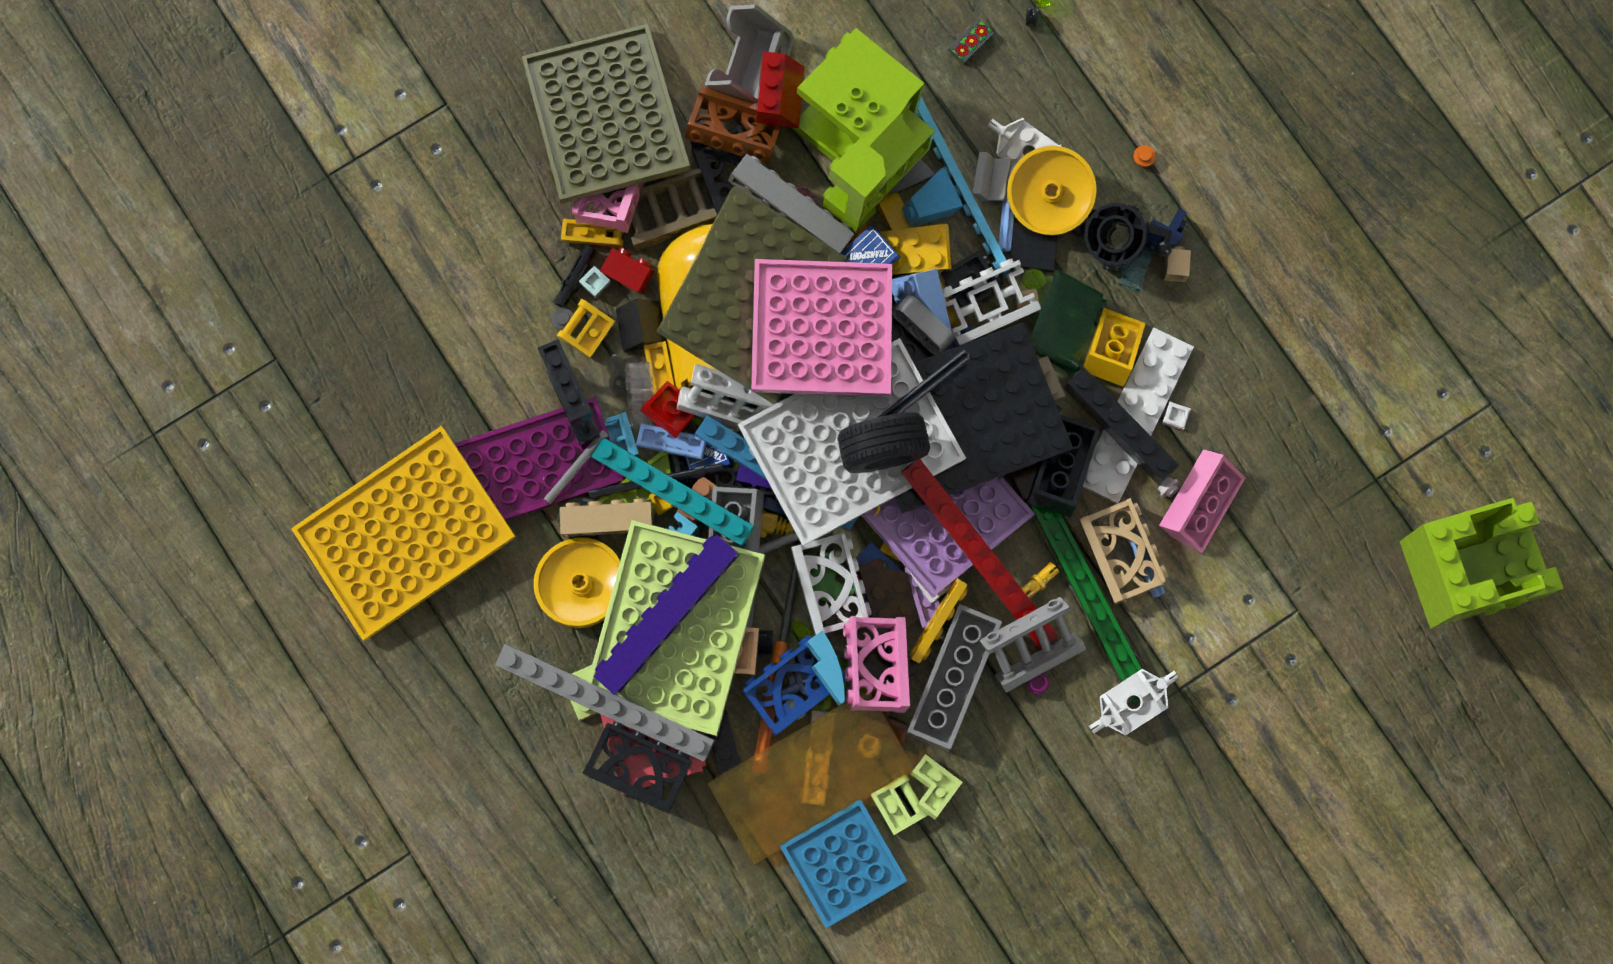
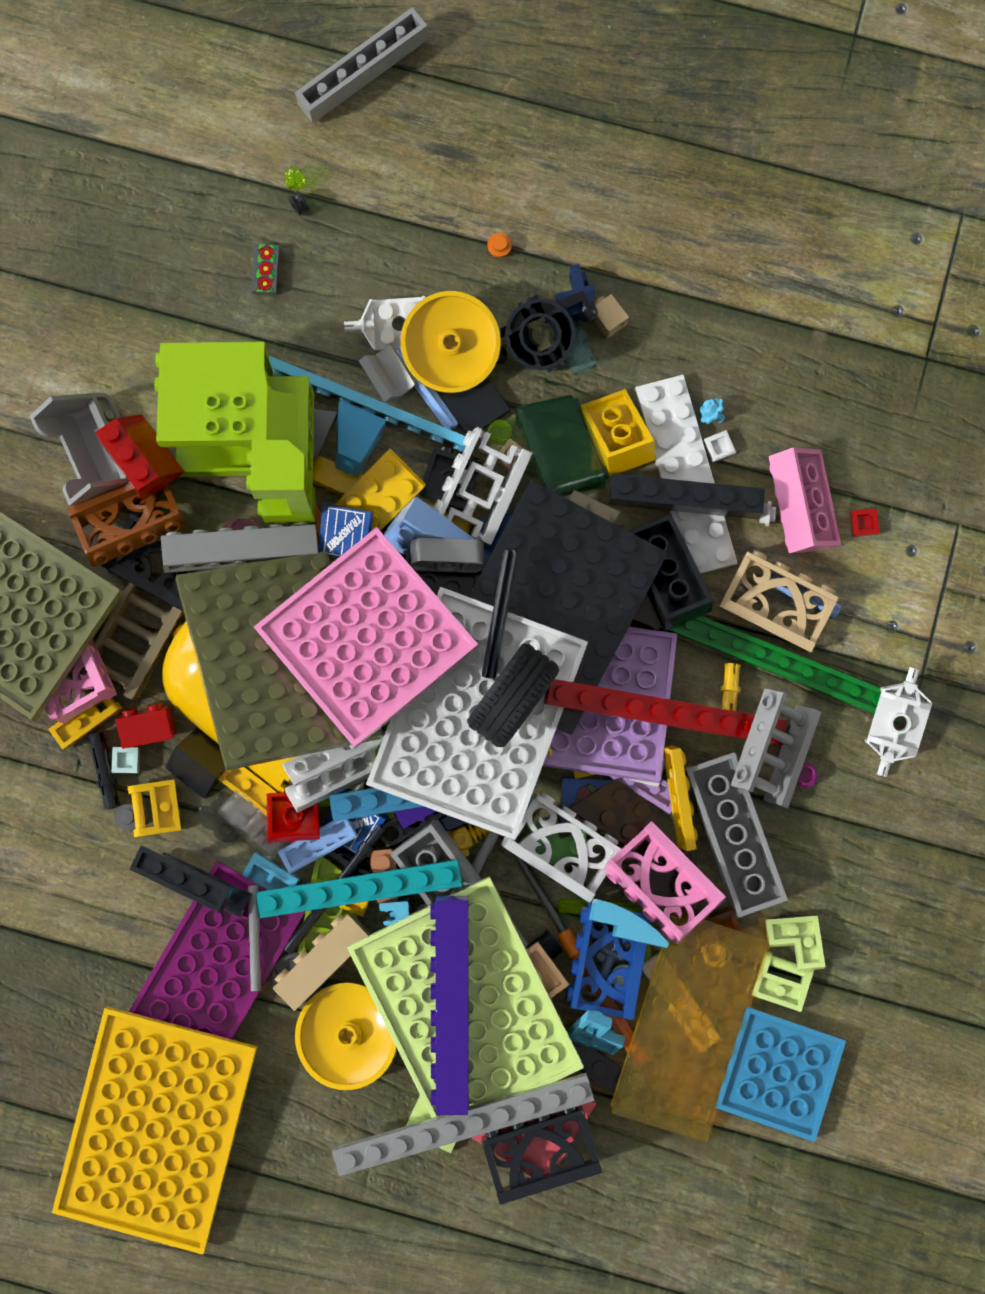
camera: 40 degrees left, 5 degrees up
none -> medium azure plate [567,1010,625,1055]
none -> medium azure plant [700,398,725,424]
none -> red tile [850,509,879,537]

